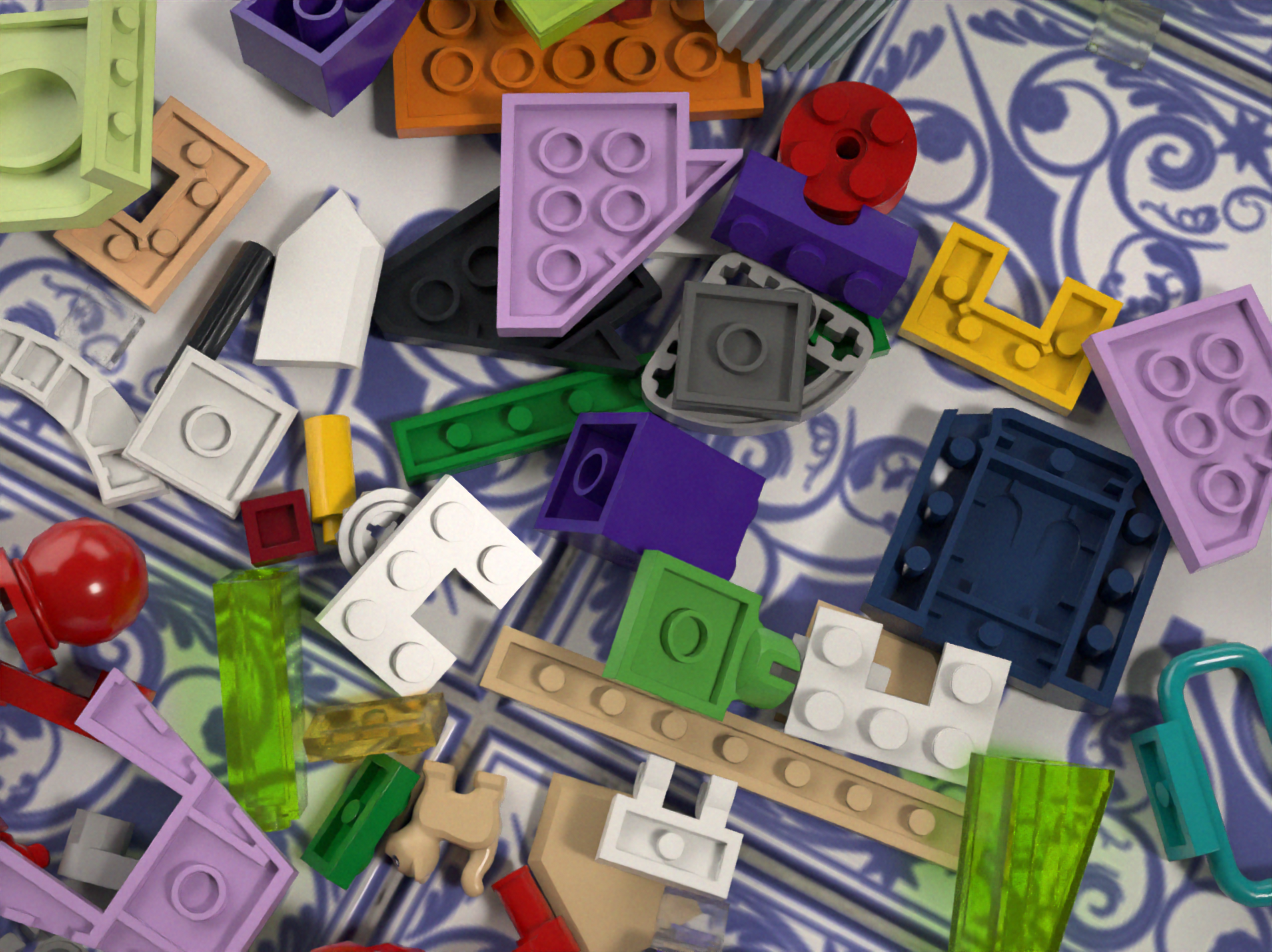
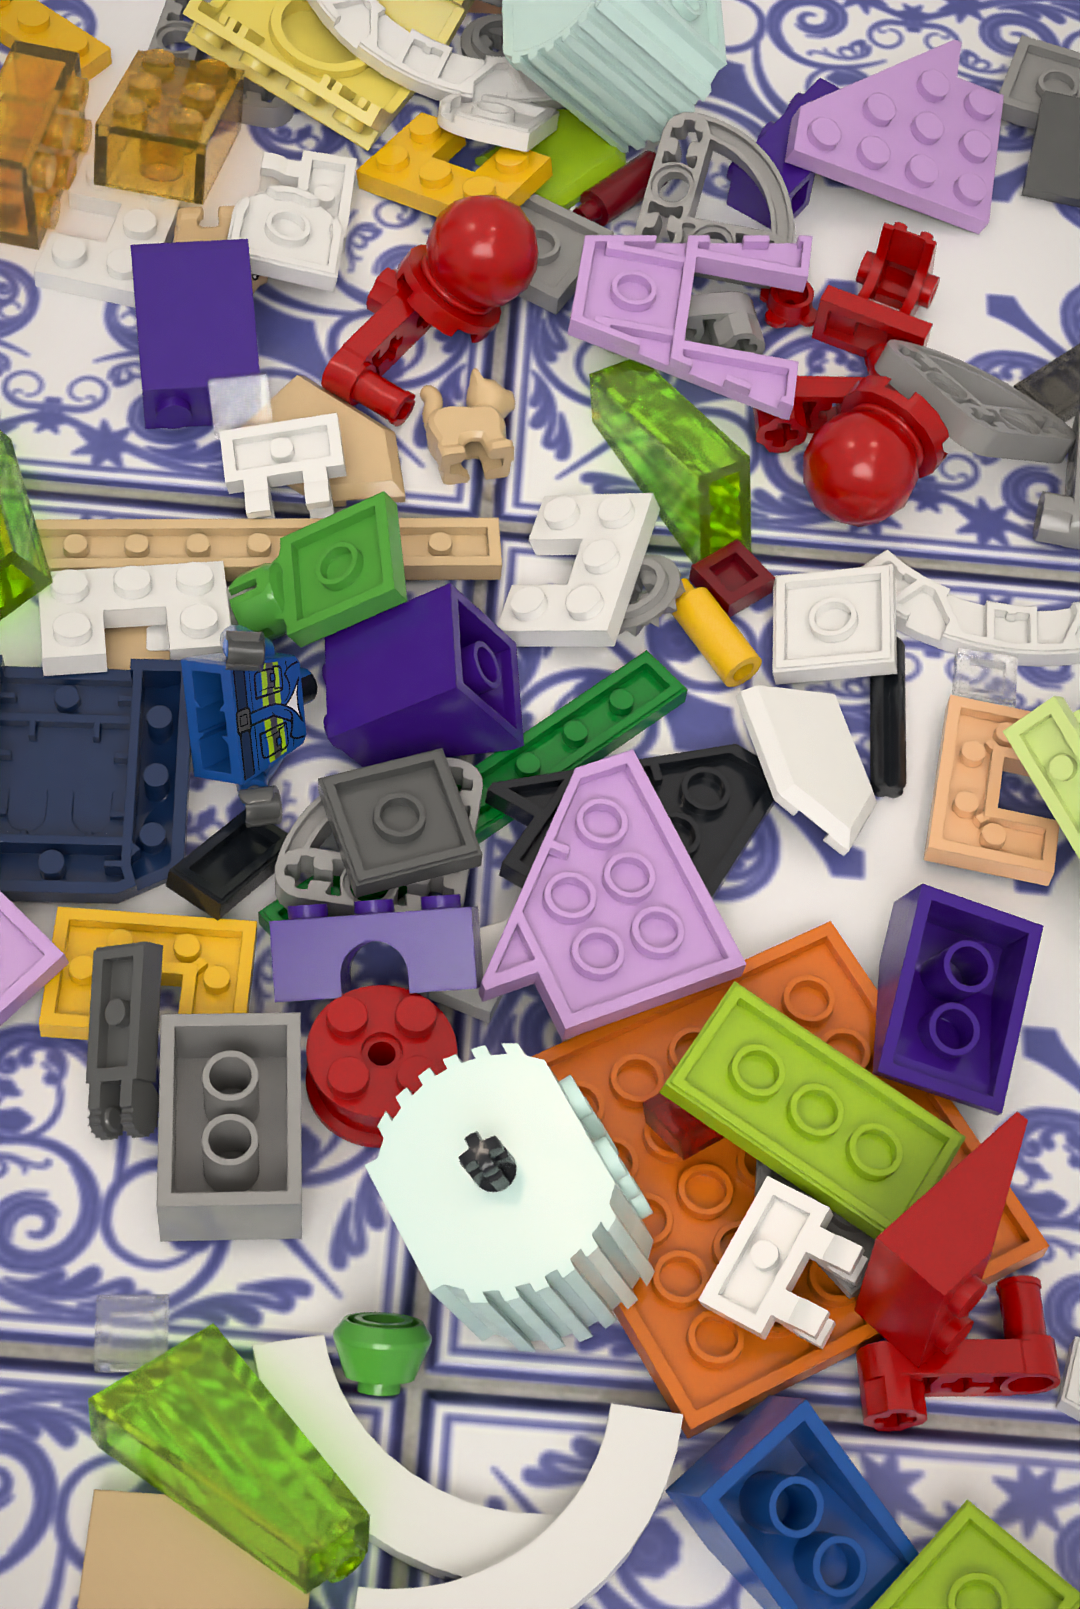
camera: 150 degrees right, 20 degrees down
green plate [300,746,421,891] -> none
clear yellow plate [302,692,449,764] -> none
none -> dark grey hinge [86,941,163,1140]
none -> light grey brick [156,1012,302,1242]
none -> black tile [166,809,288,921]
none -> torso [181,625,318,828]

